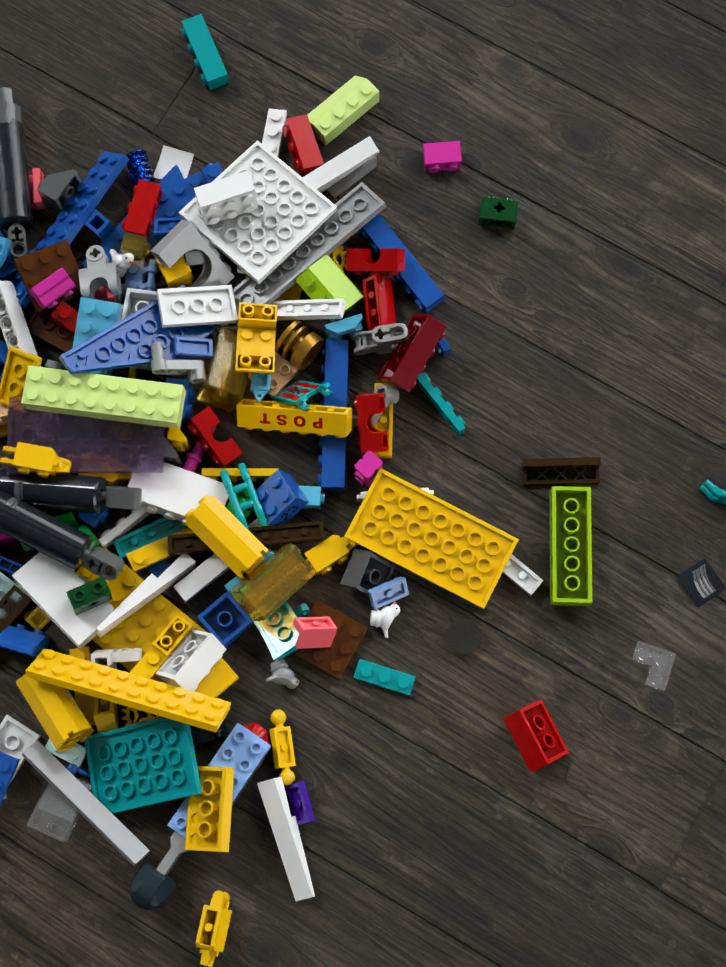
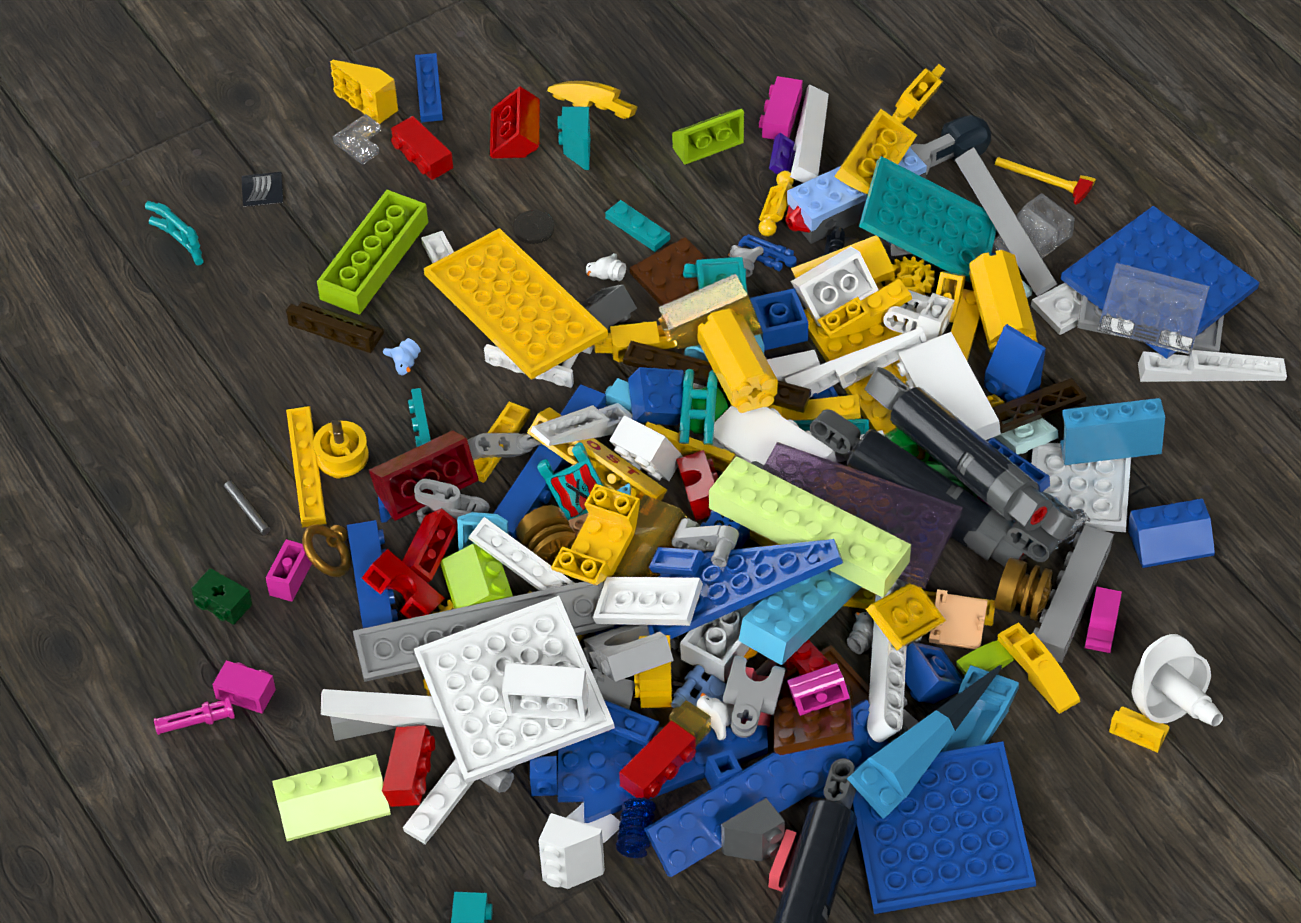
camera: 155 degrees left, 25 degrees down
yellow hinge [0,442,72,478] -> none
yellow plate [26,648,231,733] -> none
dark green brick [66,576,113,616] -> none
coral panel [293,616,338,649] -> none
red arch [354,392,389,453] -> none
dark pink brick [354,451,383,486] -> none
medium blue plate [368,576,409,610] -> none
none -> dark pink pin [154,696,235,735]
none -> flat silver bar [224,481,270,535]
none -> dark pink brick [266,539,312,602]
none -> yellow tile [286,406,327,528]
none -> pearl gold piece [302,524,351,577]
none -> yellow wheel [313,420,369,478]
none -> yellow slope [330,60,398,124]
none -> light blue animal [383,338,421,375]
none -> red brick [391,116,453,180]
none -> blue plate [415,53,443,122]
none -> white slope [531,403,633,446]
none -> white slope [539,813,605,889]
none -> yellow slope [547,81,637,119]
none -> teal slope [558,107,591,170]
none -> white brick [609,415,683,481]
none -> lime slope [672,109,744,165]
none -> blue piece [738,234,797,271]
none -> dark pink brick [759,76,803,139]
none -> yellow piece [995,157,1096,205]

